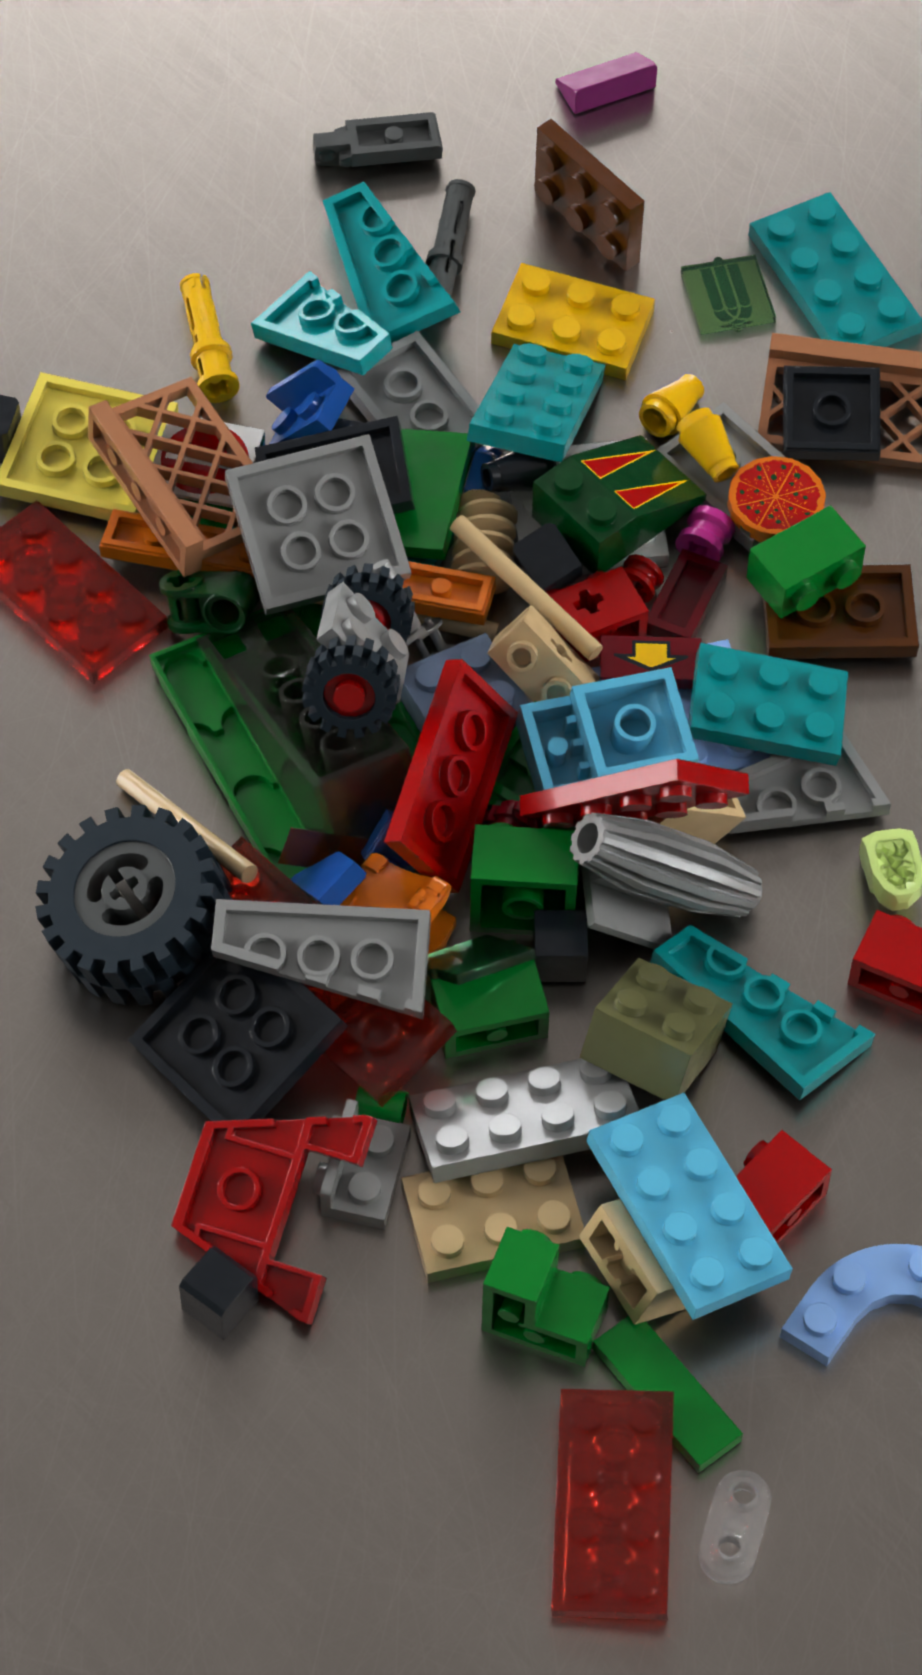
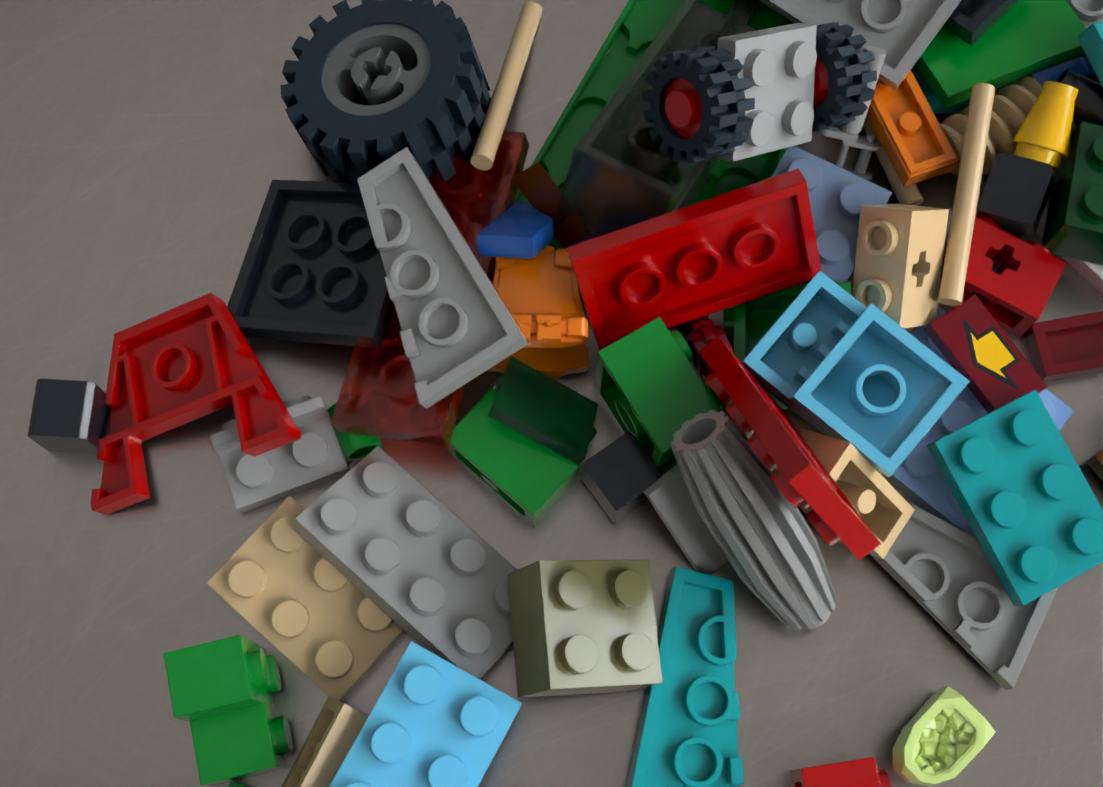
camera: 55 degrees right, 15 degrees up
red bush [623,554,664,603] -> none
none -> yellow cone [1012,81,1079,170]

